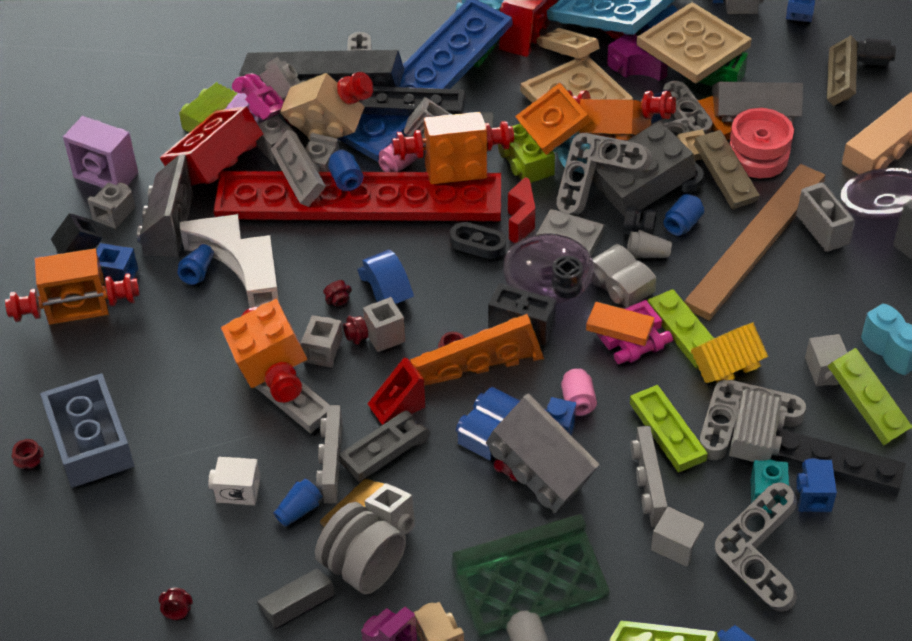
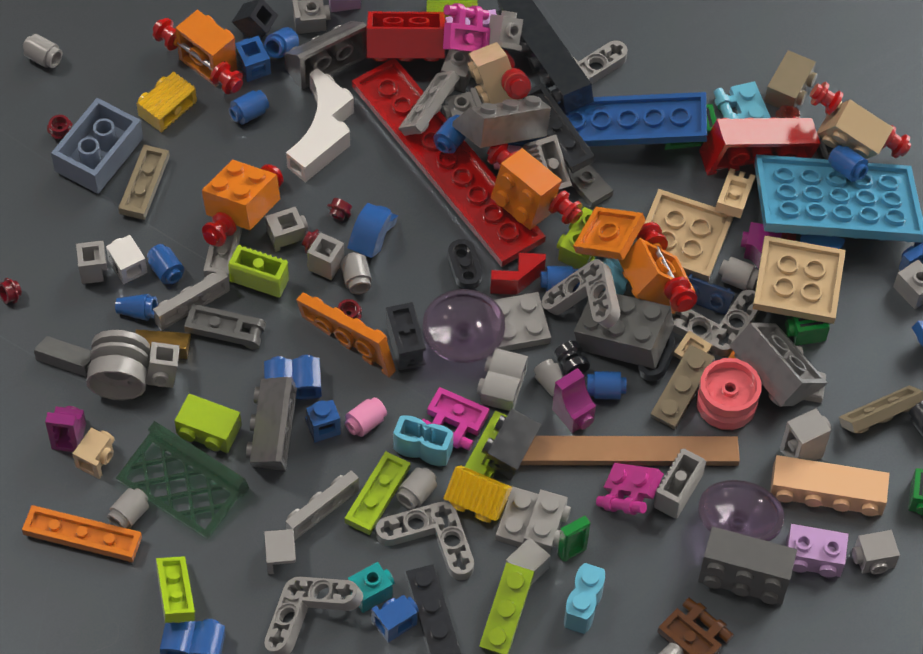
camera: 50 degrees right, 10 degrees up
blue cone [177,244,214,285] -> none
red slope [367,358,425,425] -> none
black wheel [551,256,583,299] -> none
orange tile [586,302,655,346] -> none
light grey brick [729,389,786,462] -> none
none -> light grey brick [76,241,108,284]
none -> dark tan plate [118,145,170,220]
none -> yellow brick [137,72,197,132]
none -> blue brick [147,244,184,284]
none -> lime brick [174,394,242,453]
none -> lime brick [228,245,289,298]
none -> blue brick [229,90,269,125]
none -> blue brick [264,27,299,58]
none -> light grey brick [340,252,372,294]
none -> medium azure brick [393,415,454,466]
none -> light grey brick [396,468,437,510]
none -> flat silver slope [452,96,551,148]
none -> black hinge [481,408,541,480]
none -> light grey plate [495,487,571,555]
none -> blue brick [540,266,580,292]
none -> magenta arch [552,368,596,433]
none -> green tile [557,516,591,562]
none -> dark pink plate [596,463,664,515]
none -> light grey brick [718,257,759,291]
none -> light grey brick [780,408,831,461]

